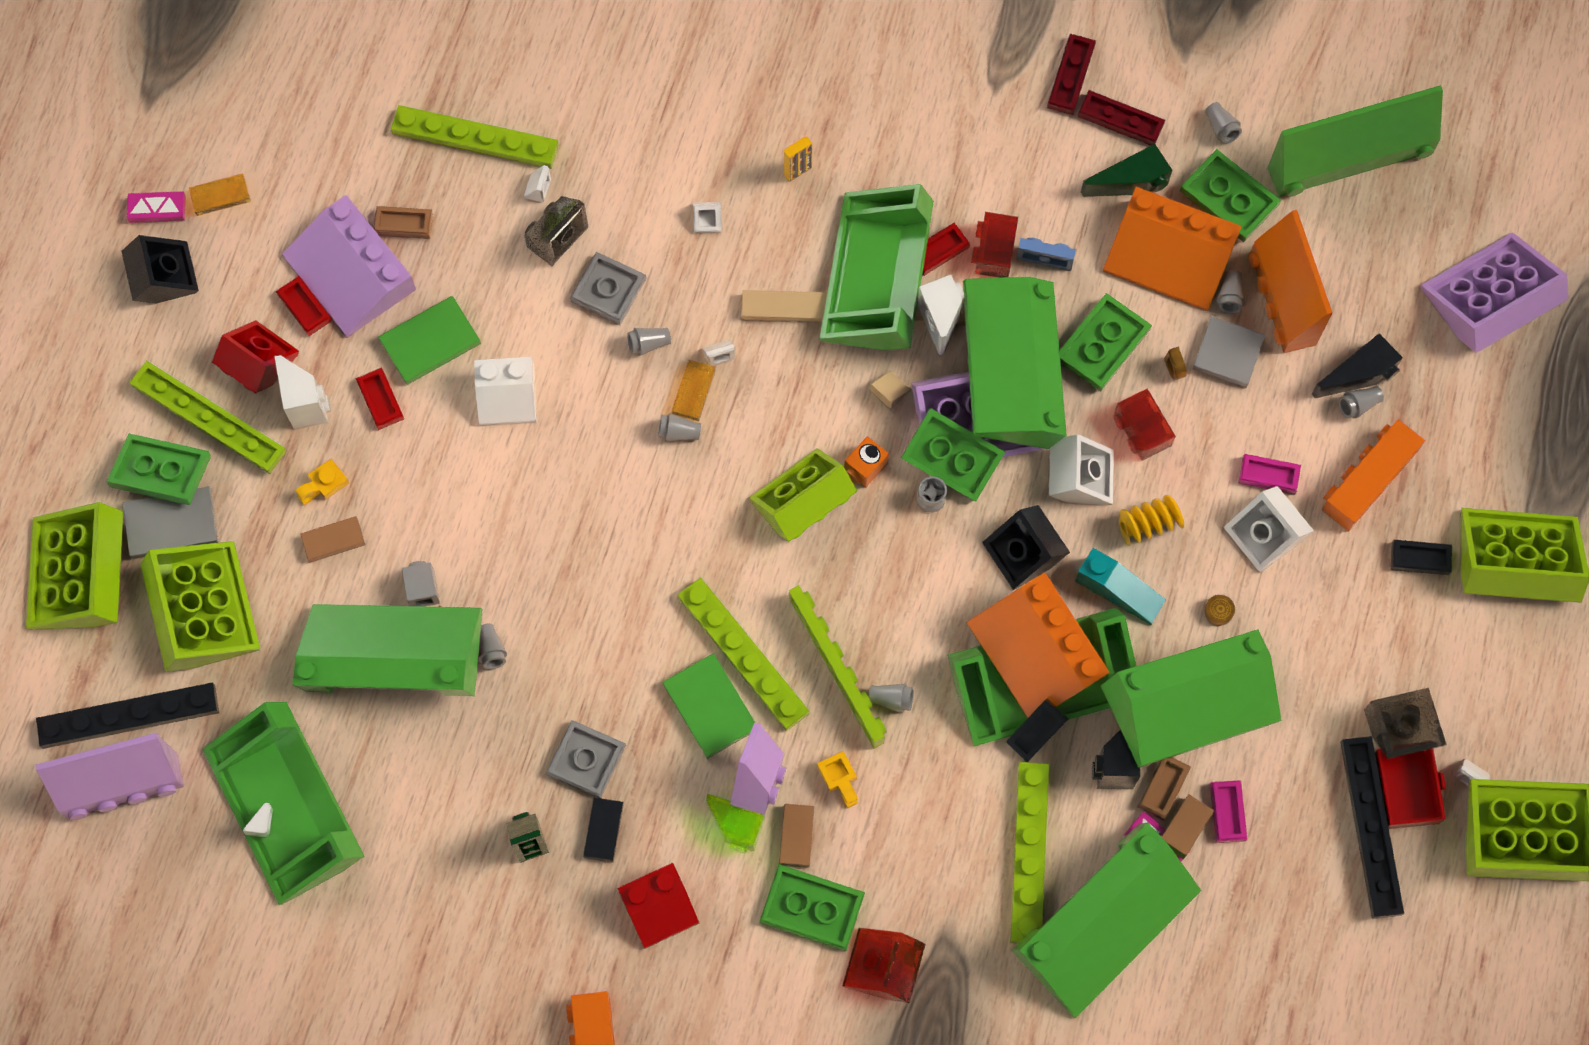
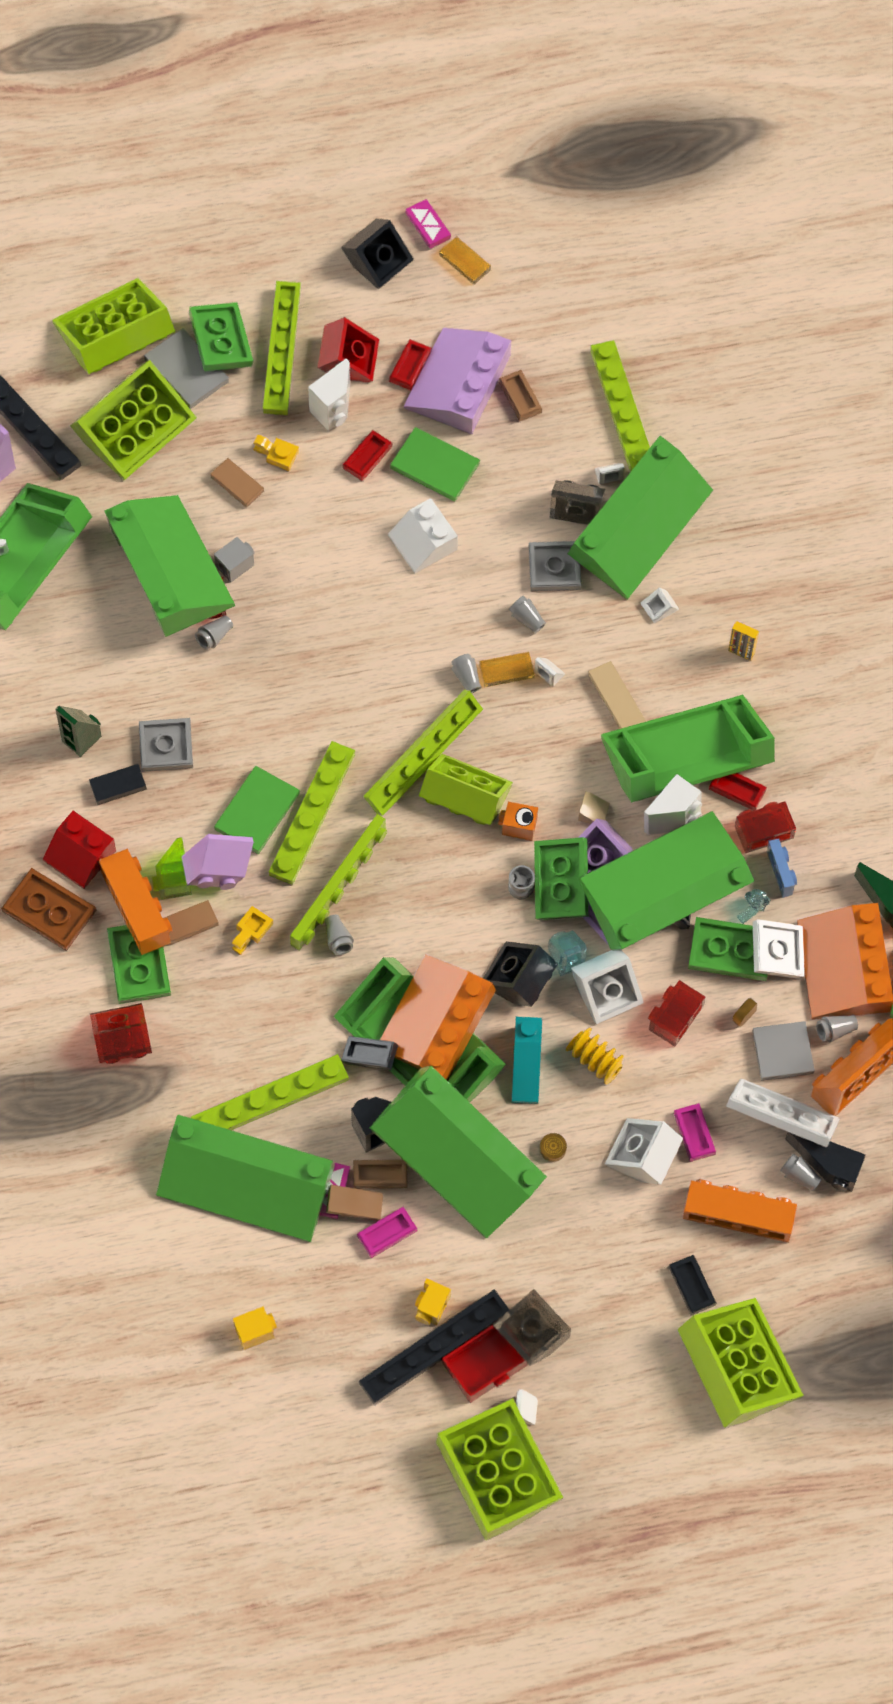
camera: 60 degrees right, 5 degrees down
none -> dark orange tile [1,868,97,951]
none -> orange brick [99,848,173,955]
none -> yellow brick [233,1306,277,1350]
none -> lime plate [363,690,483,816]
none -> yellow brick [415,1278,451,1325]
none -> clear light blue slope [548,930,587,976]
none -> bright green slope [567,436,713,600]
none -> white tile [726,1078,840,1147]
none -> clear light blue plate [737,889,771,924]
none -> white tile [753,919,804,979]

